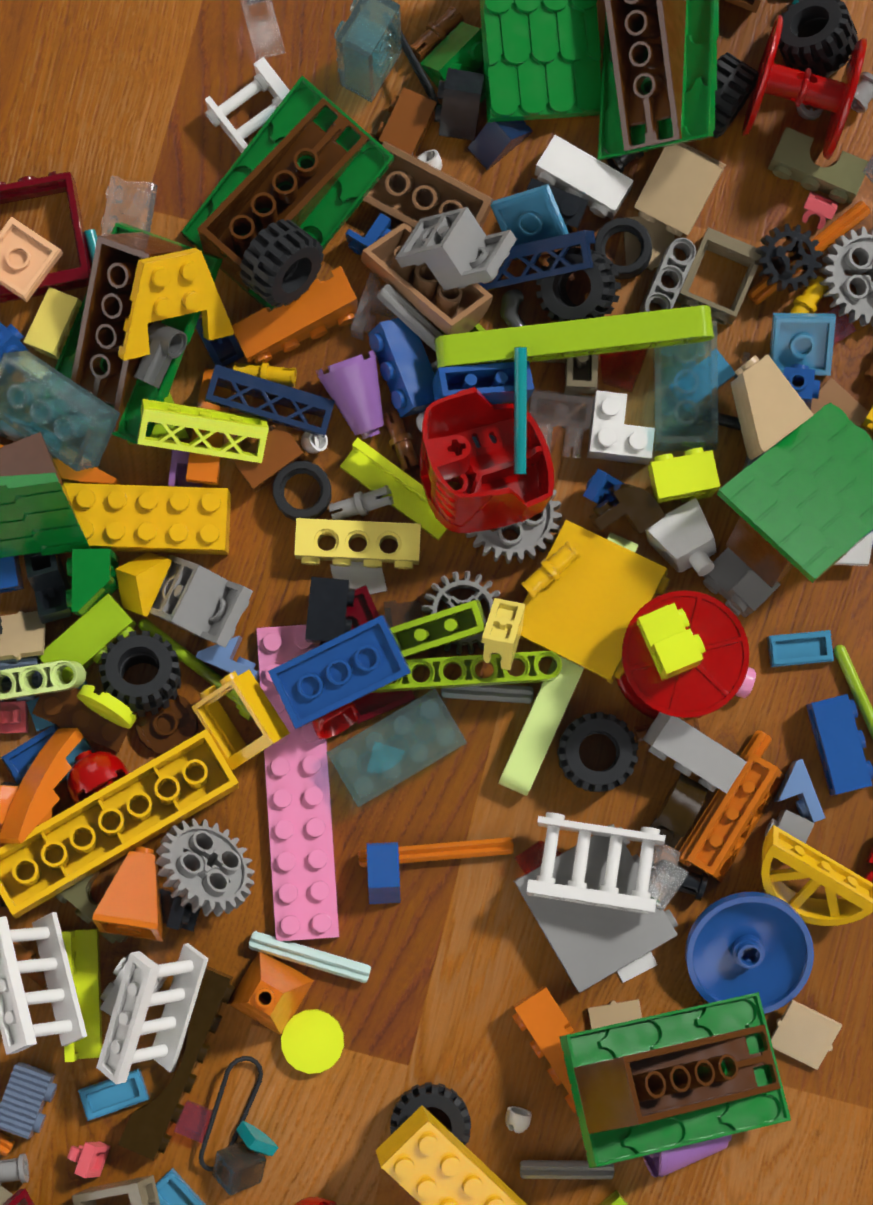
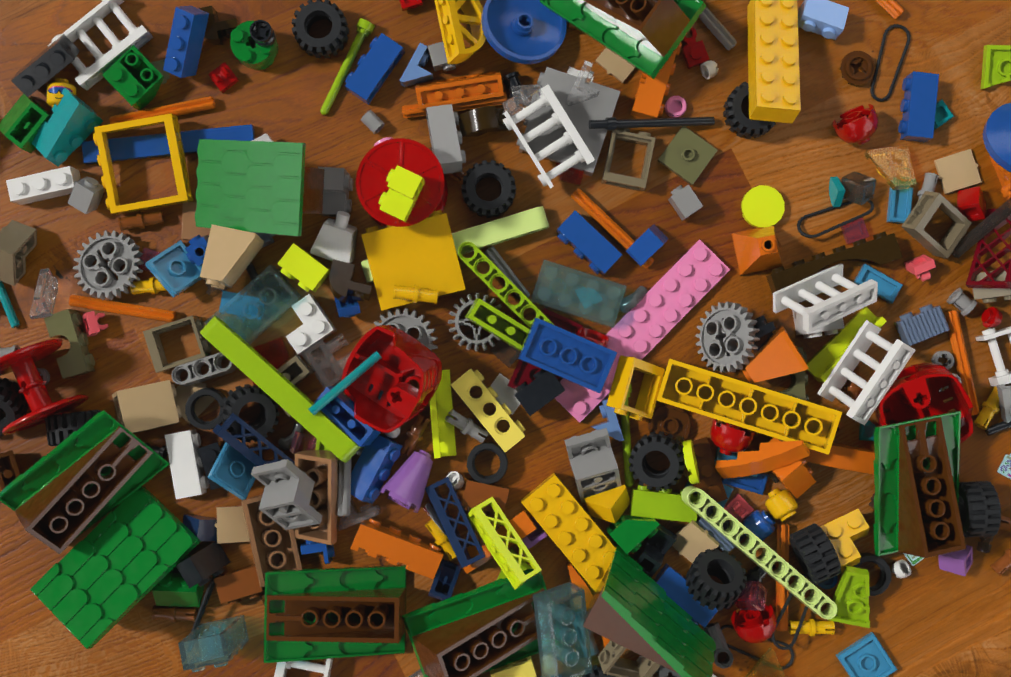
camera: 125 degrees left, 5 degrees up
yellow wing [118,248,234,361] -> none
dark grey piece [133,321,187,389] -> none
black tyre [240,219,324,307] -> none
light aqua axle [249,931,371,983] -> none
white hinge [417,149,443,171] -> none
light yellow hinge [481,598,525,670] -> none
black gear [755,224,823,293] -> none
dark azure tile [767,630,834,667] -> none
none -> tan piece [214,506,250,544]
none -> tile [289,431,316,454]
none -> light grey hinge [361,110,385,134]
none -> white sticker [423,502,446,535]
none -> blue brick [556,210,622,275]
none -> clear slope [565,60,600,106]
none -> black bar [589,117,715,131]
none -> dark tan window [601,128,656,191]
none -> dark grey arm [619,286,648,313]
none -> olive plate [657,126,718,186]
none -> bright pink tile [664,96,687,118]
none -> light grey brick [668,185,703,221]
none -> red plate [681,27,710,69]

